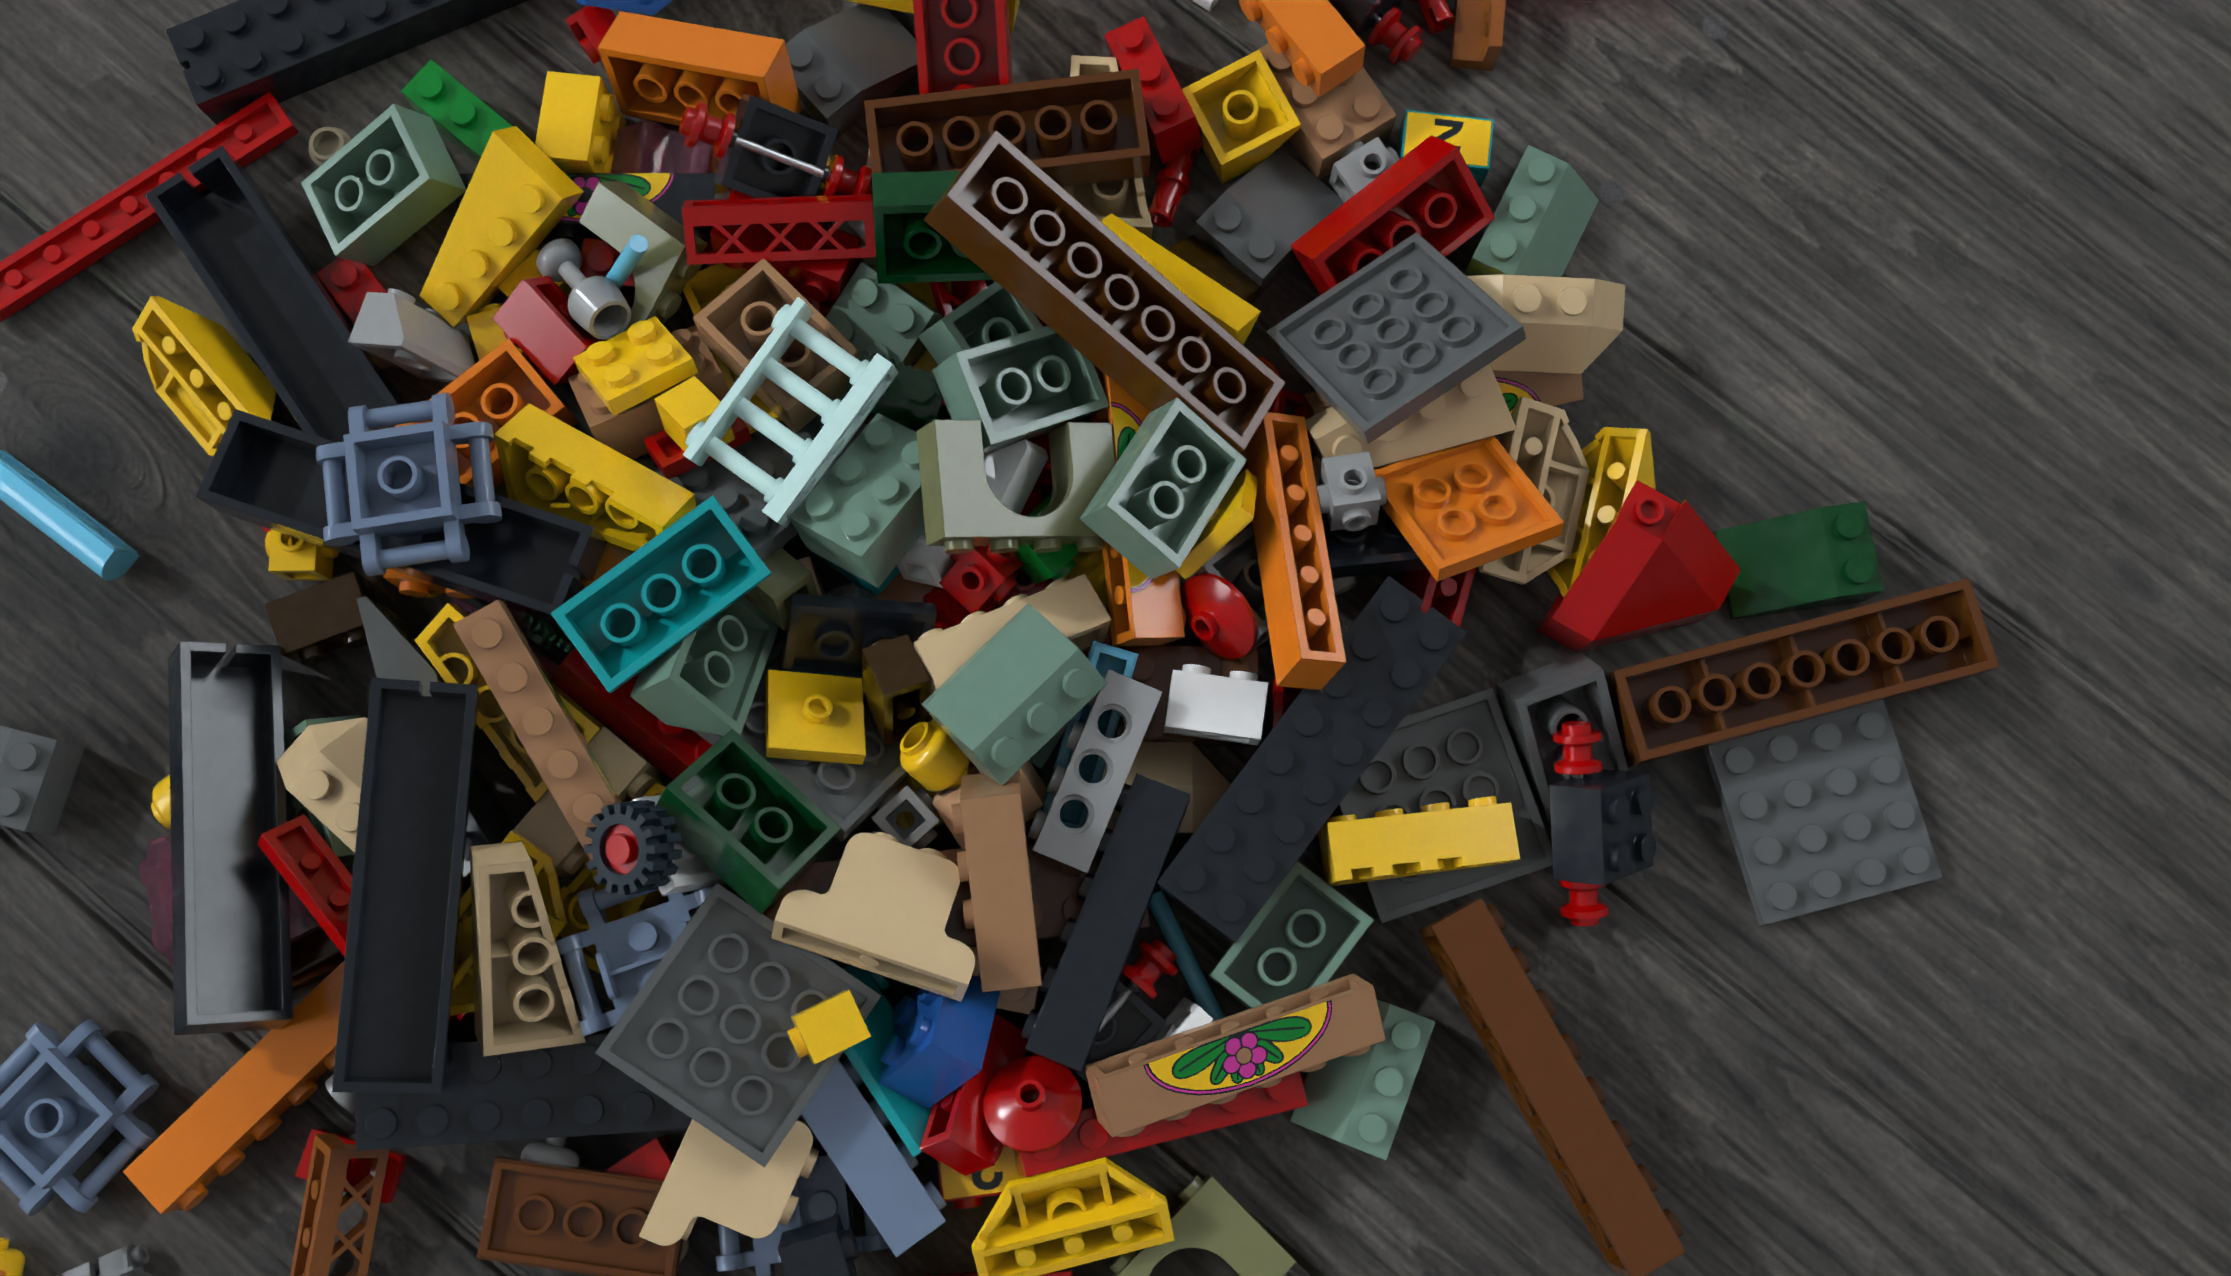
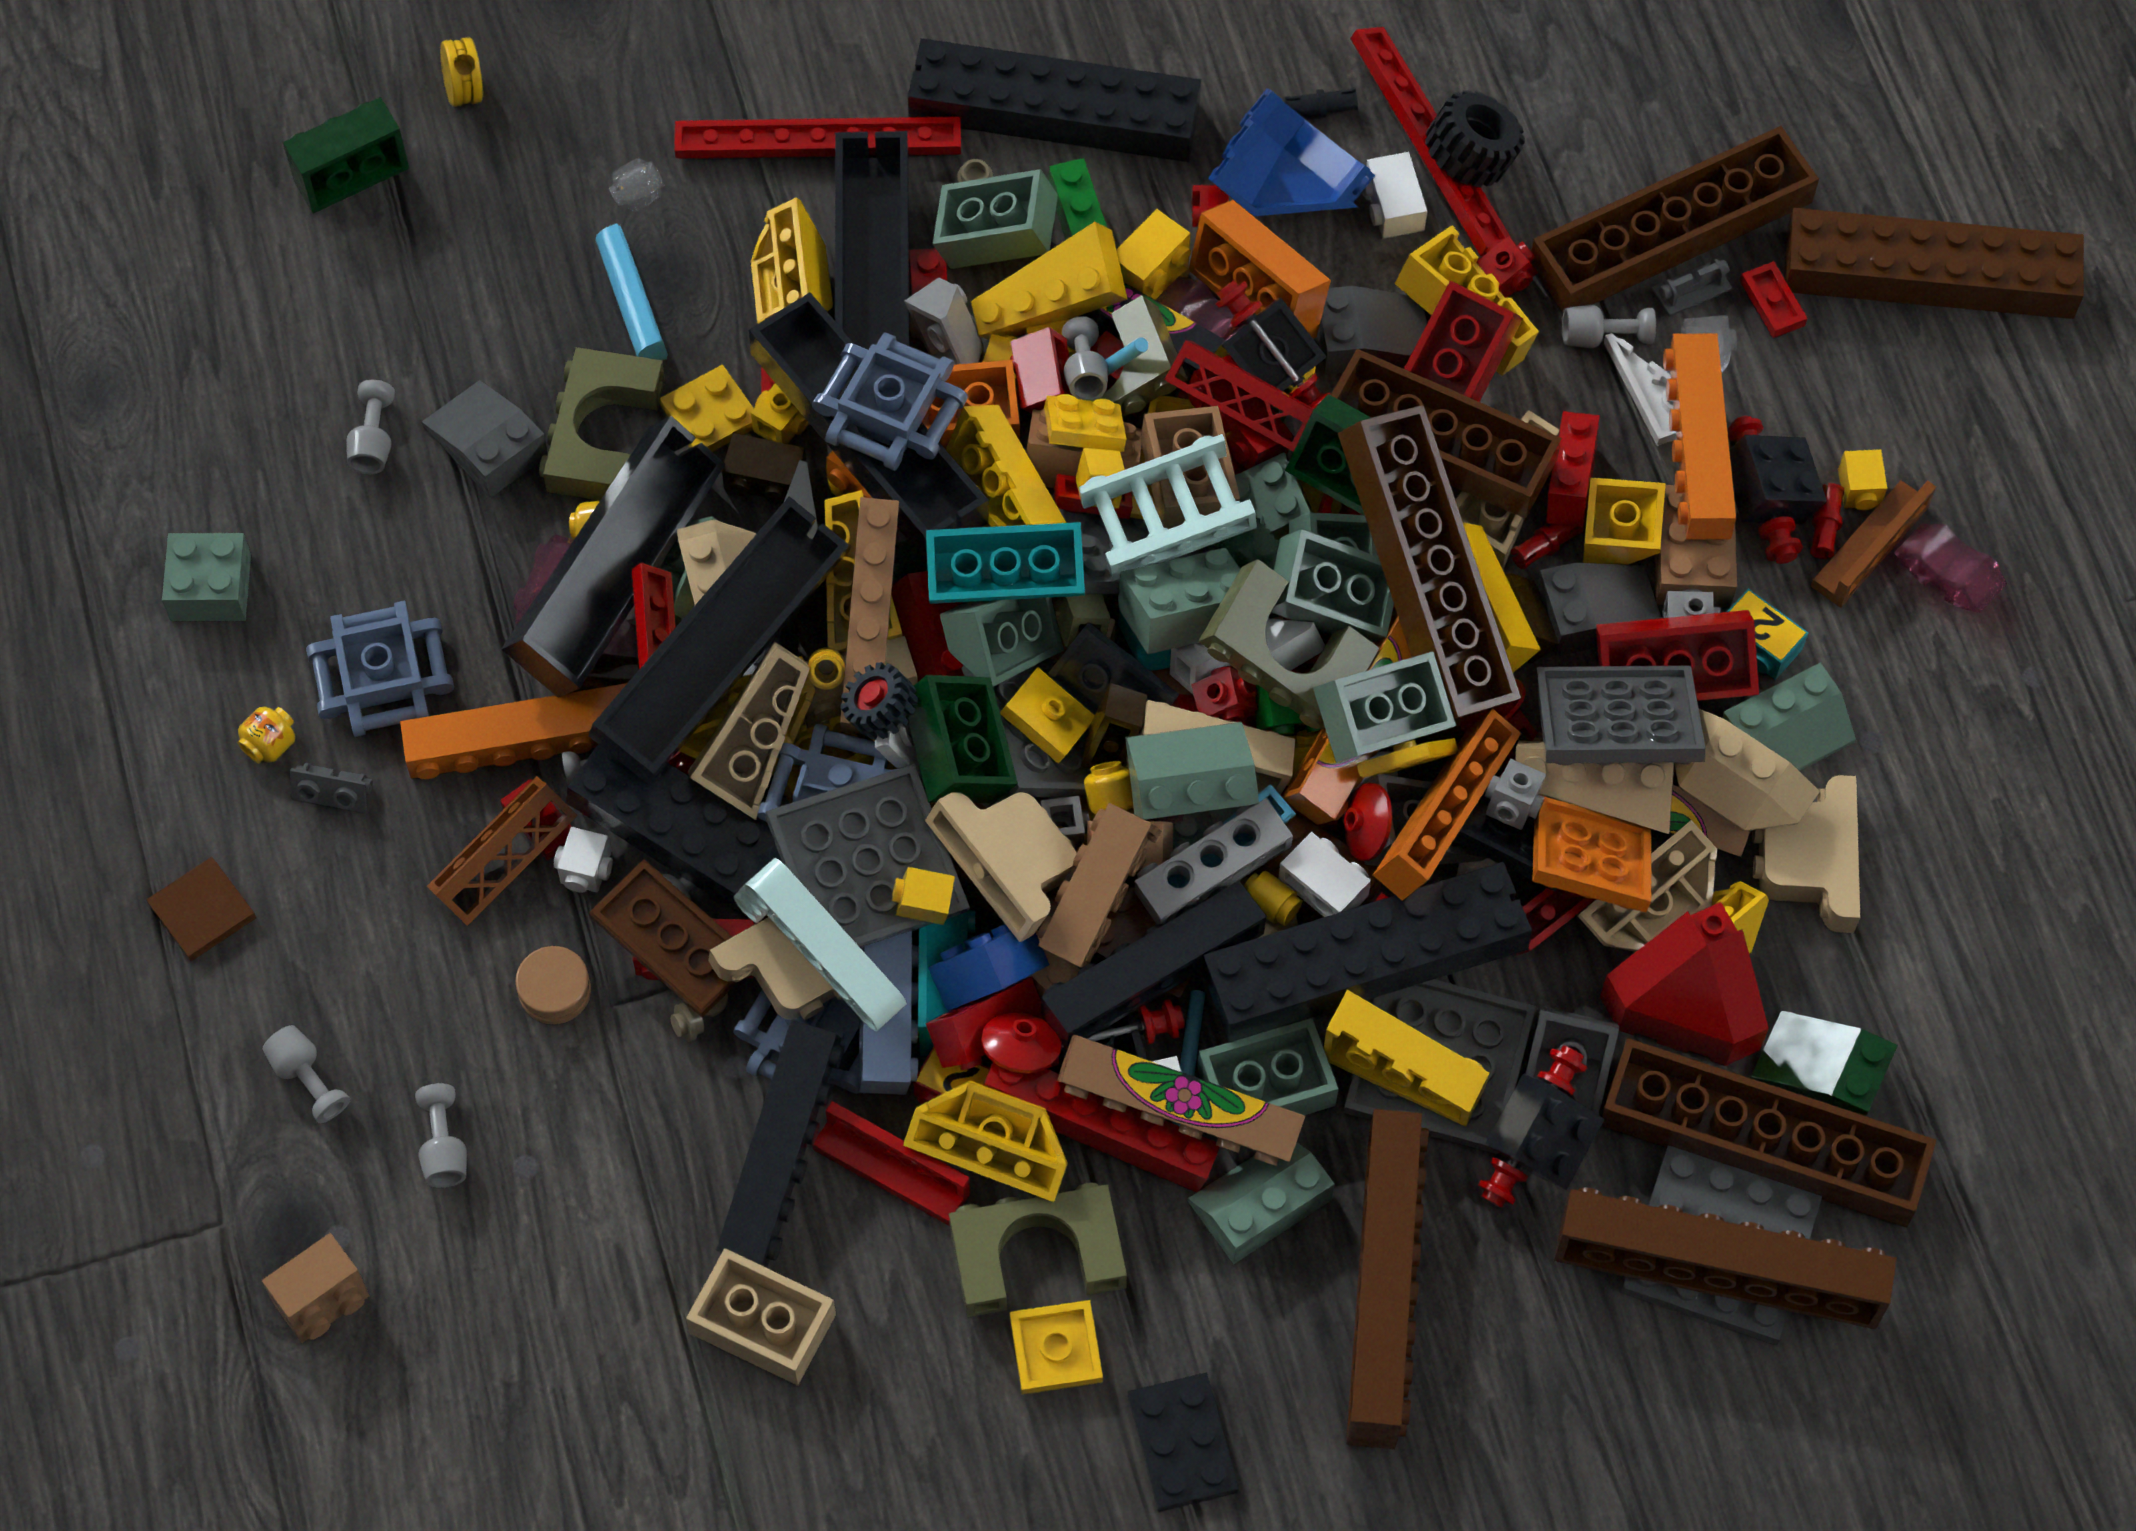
camera: 35 degrees right, 15 degrees down
none -> olive arch [539,347,665,500]
none -> white brick [554,827,613,893]
none -> yellow plate [659,364,754,452]
none -> light aqua beam [734,858,907,1031]
none -> yellow brick [807,647,846,690]
none -> yellow brick [1244,871,1303,926]
none -> reddish brown brick [1554,1188,1897,1330]
none -> tan brick [1752,775,1860,933]

